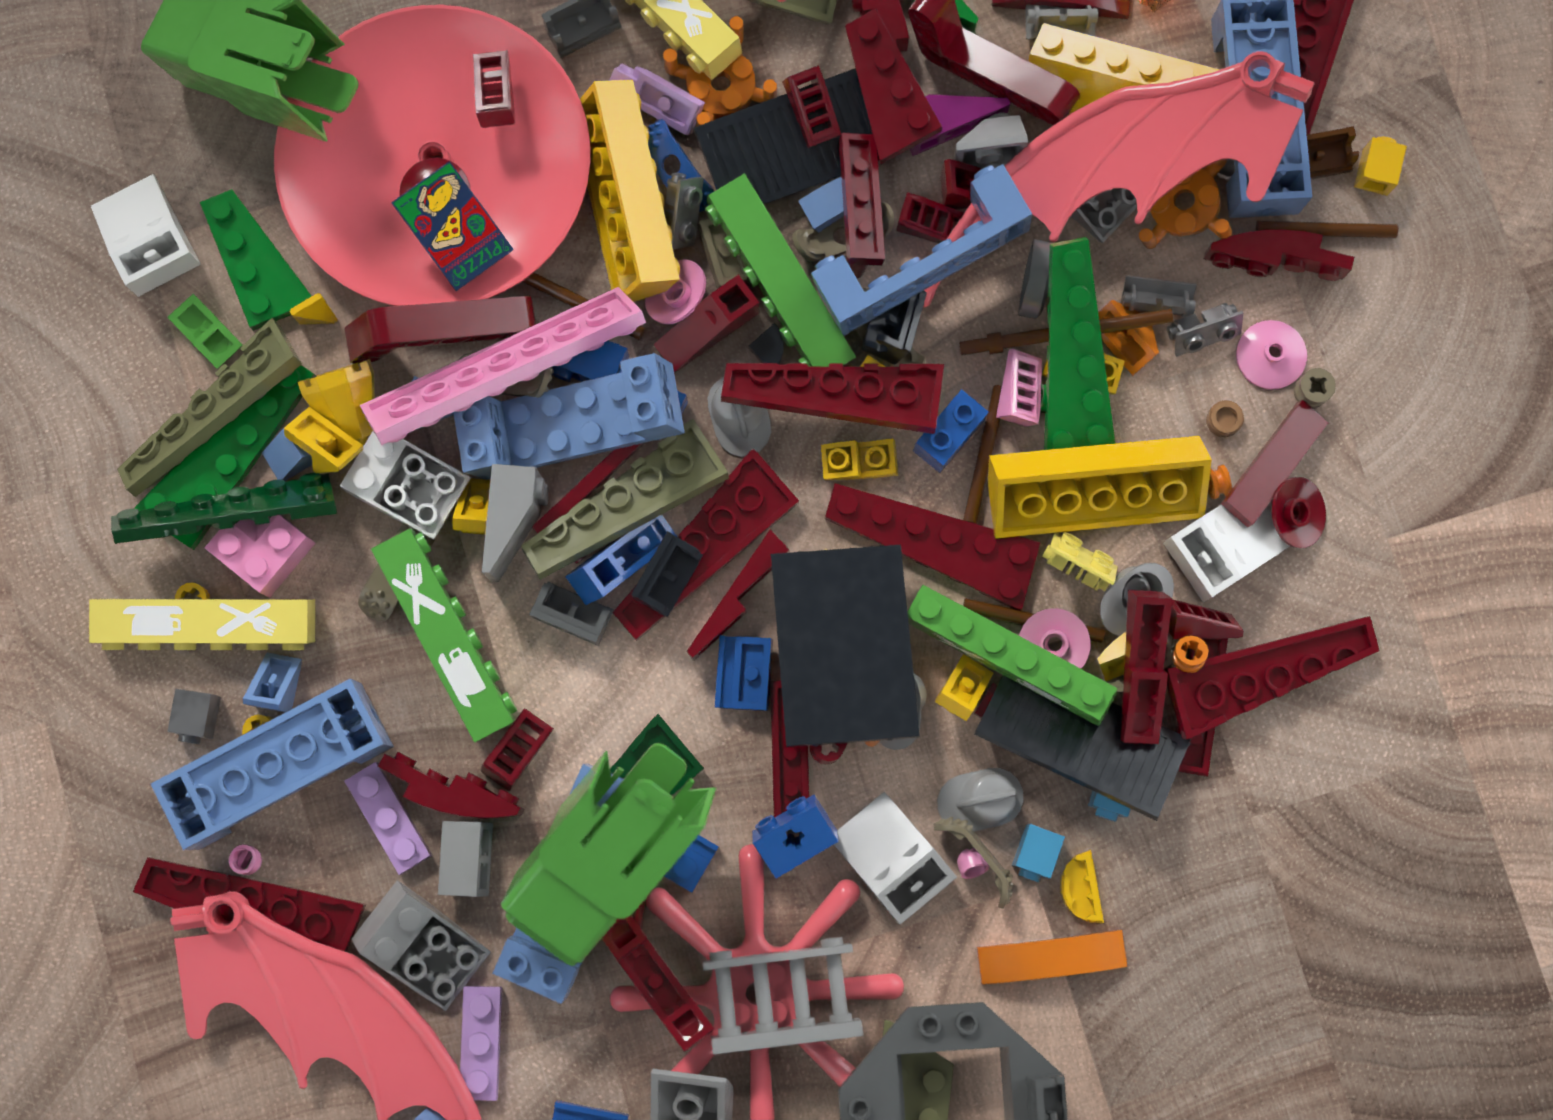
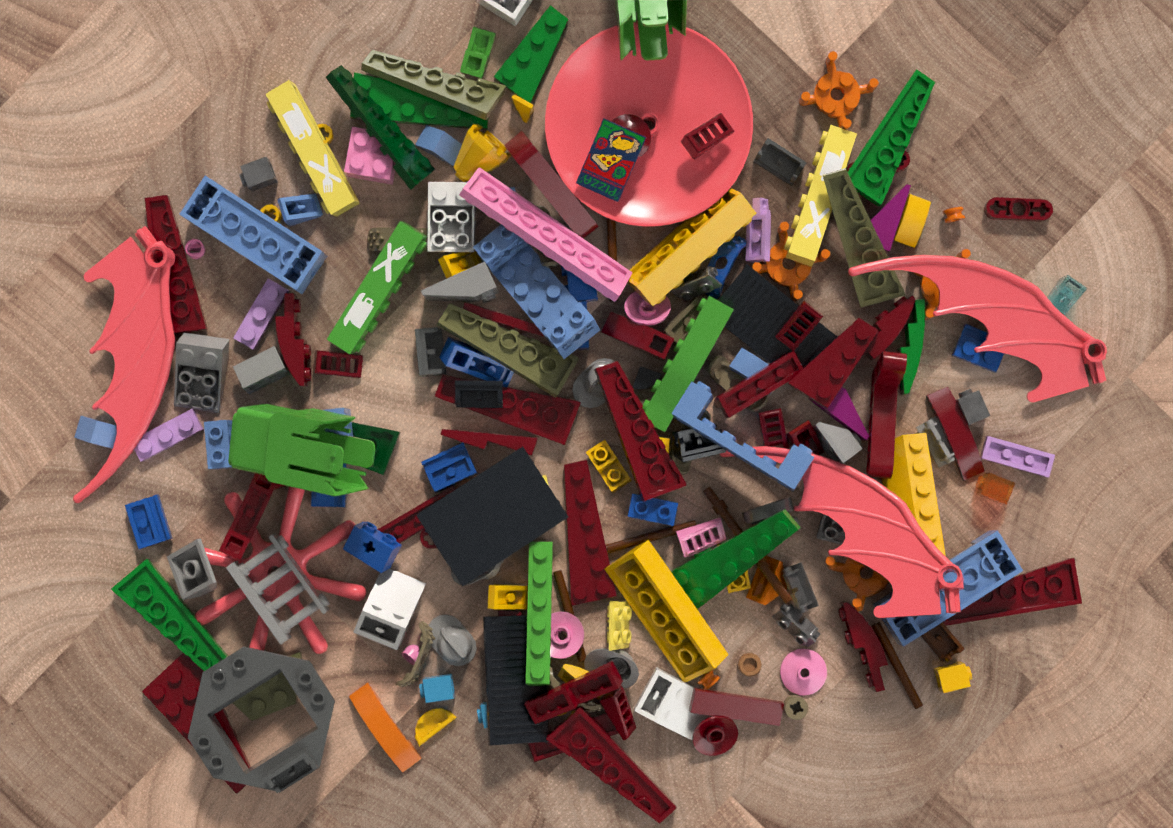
camera: 65 degrees right, 5 degrees up
yellow slope [284,407,363,473] -> none
orange bush [1172,636,1208,673] -> none

